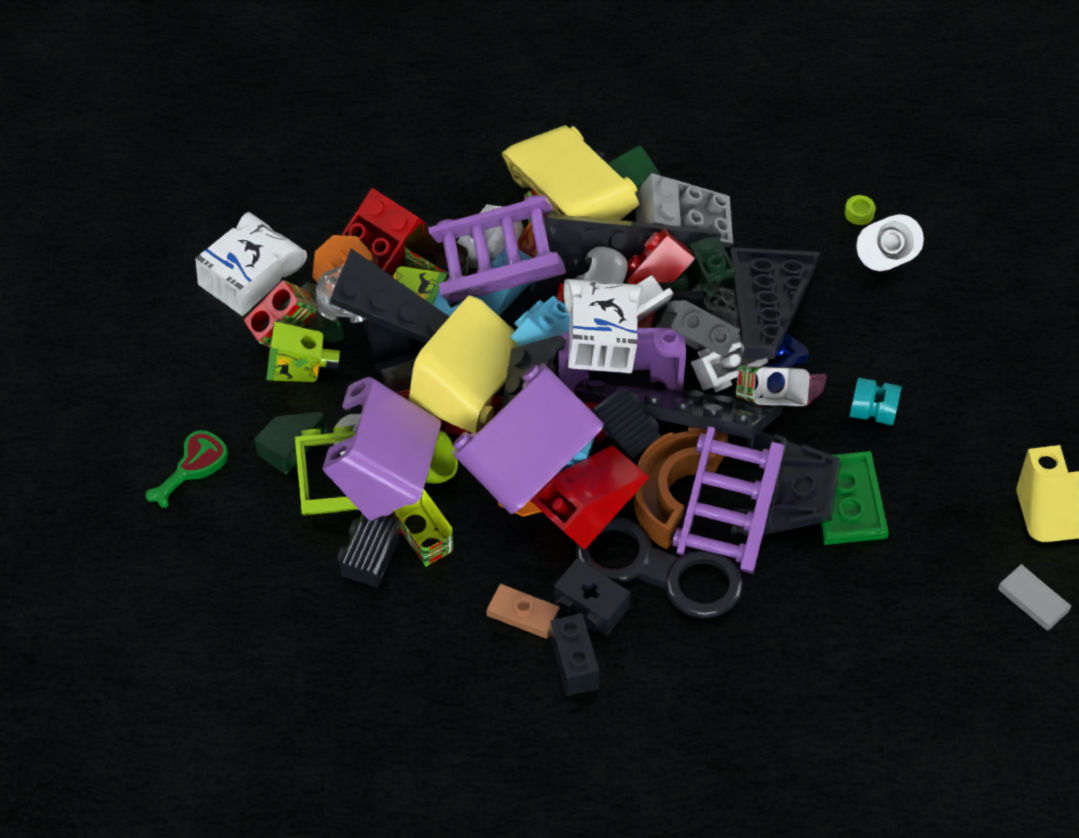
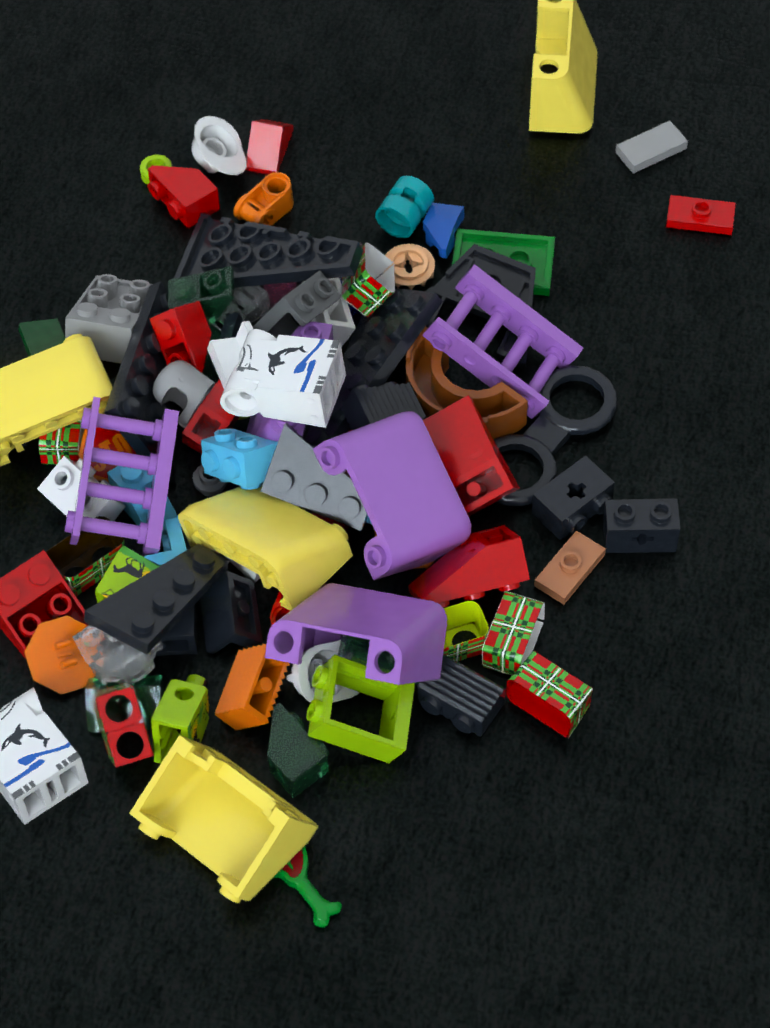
camera: 75 degrees left, 0 degrees up
none -> light yellow windscreen [129,735,318,903]
none -> red slope [148,165,220,228]
none -> orange brick [215,643,290,730]
none -> orange piece [233,172,293,226]
none -> slope [246,119,293,174]
none -> light nougat gear [384,244,435,290]
none -> red slope [408,525,530,607]
none -> blue slope [423,203,464,259]
none -> piece [482,591,545,675]
none -> piece [506,651,592,738]
none -> red plate [666,195,736,235]

